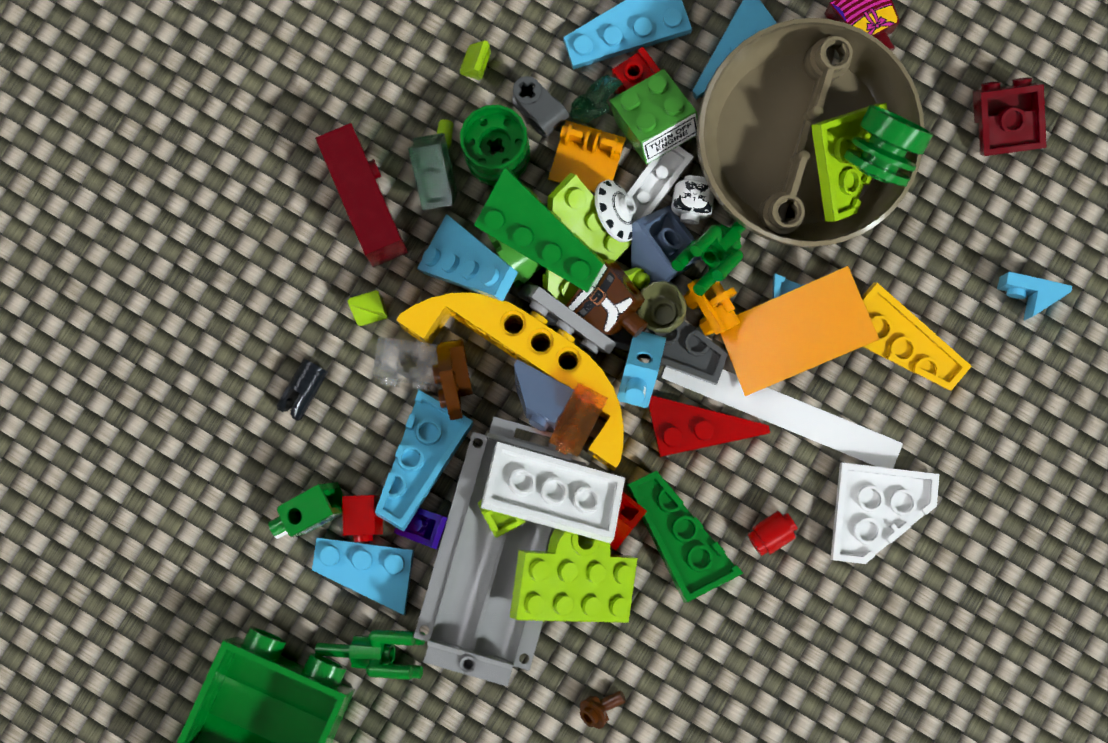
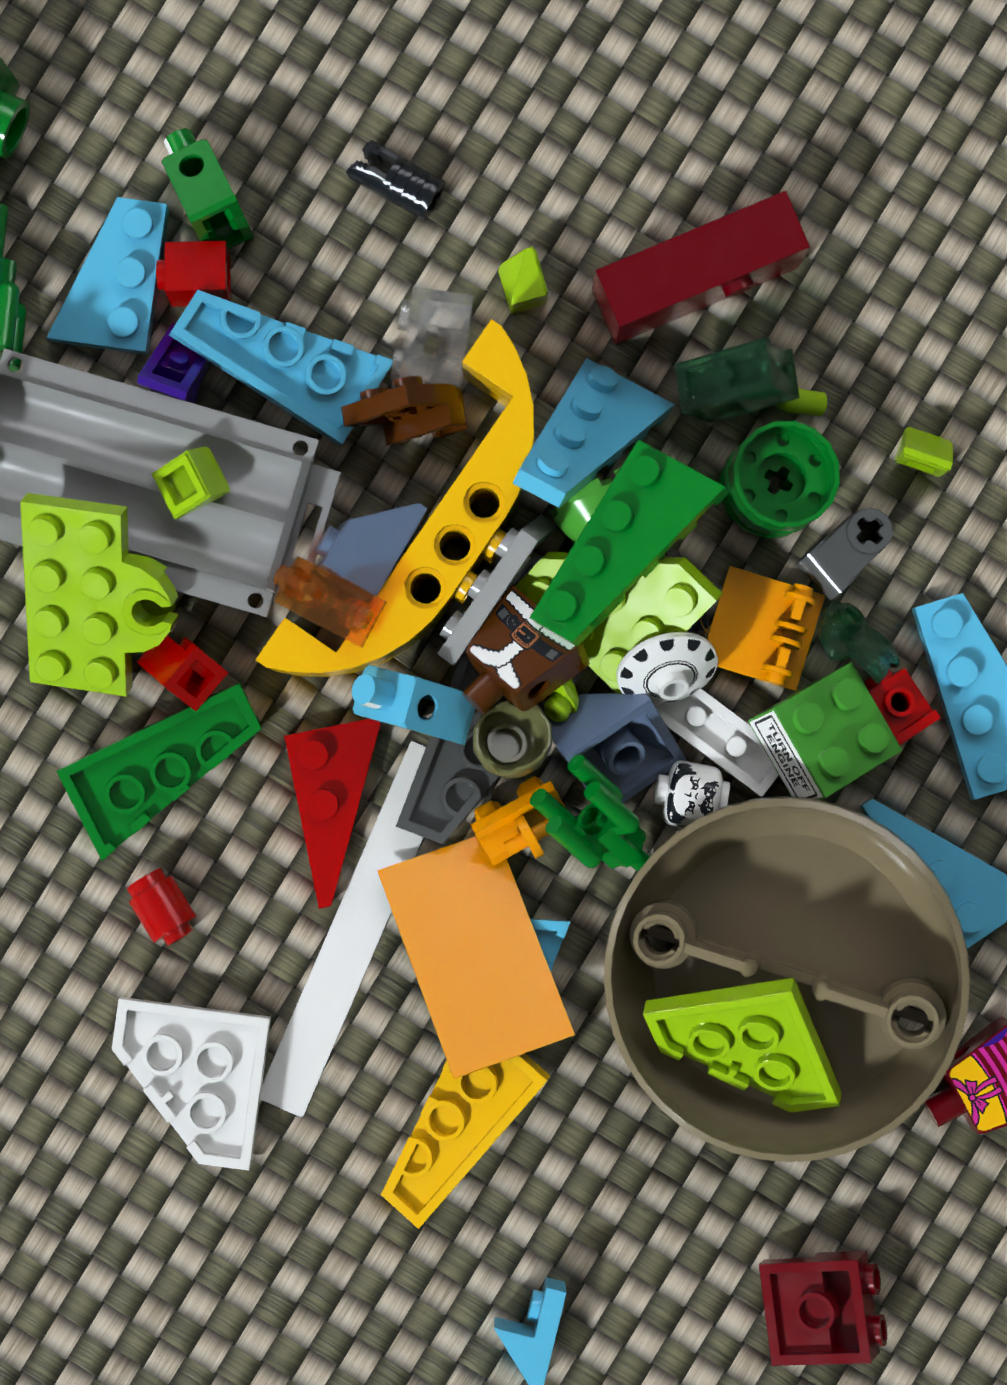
camera: 85 degrees right, 5 degrees up
white plate [481,442,625,543] -> none
green wheel [844,105,933,187] -> none

